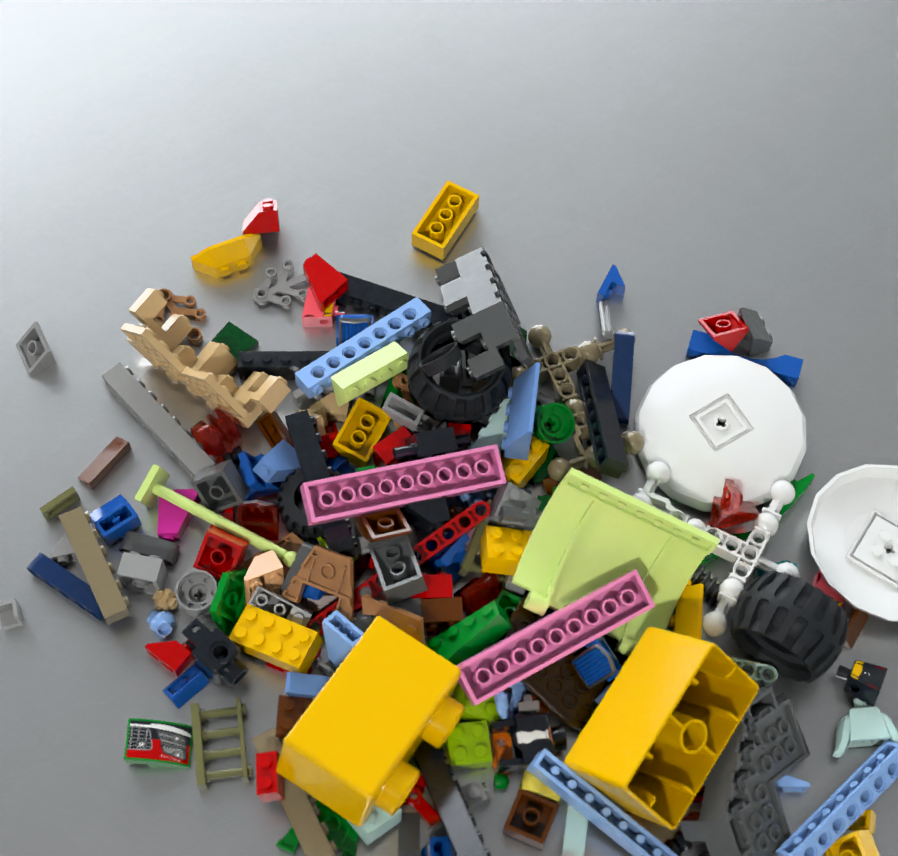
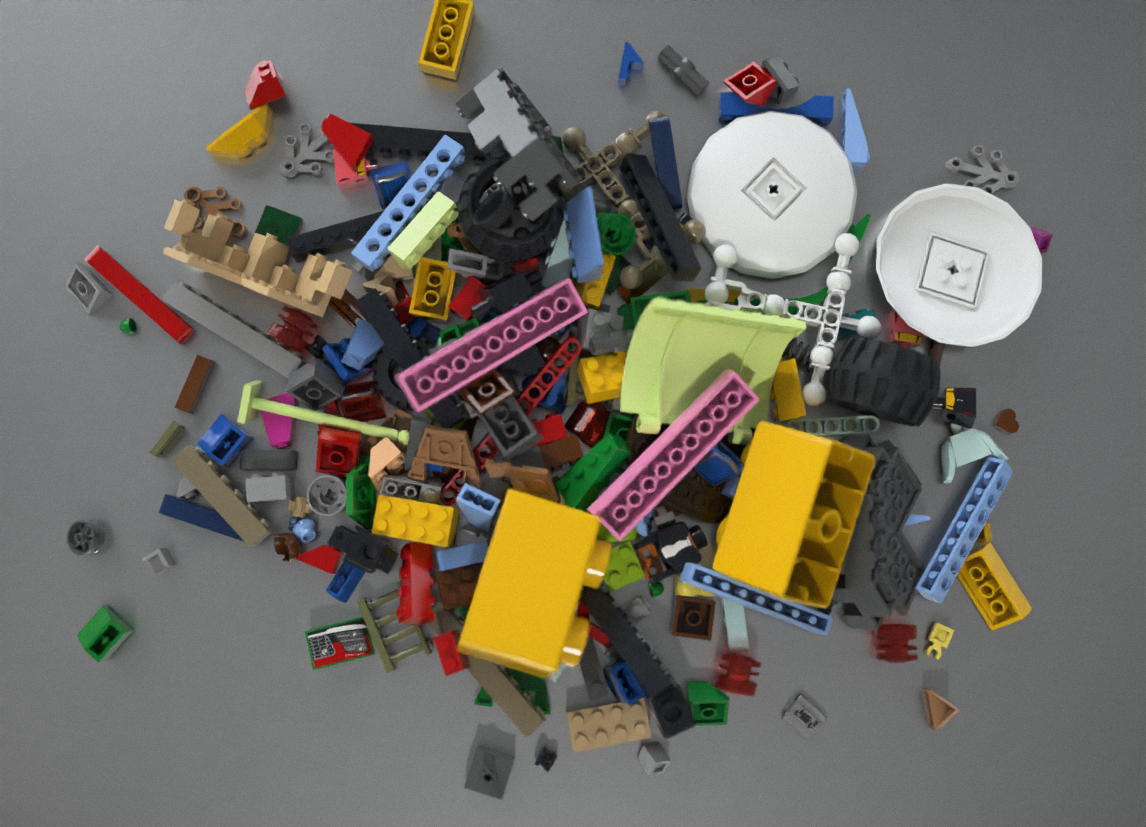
camera: 20 degrees left, 20 degrees up
light grey axle [599,300,613,338] -> none
clear red piece [708,479,759,531] -> none
none -> red beam [85,245,195,345]
none -> green hinge [120,318,137,334]
none -> reddish brown hair [273,532,300,562]
none -> red wedge [397,542,435,626]
none -> dark grey piece [658,45,710,95]
none -> light blue slope [841,88,870,168]

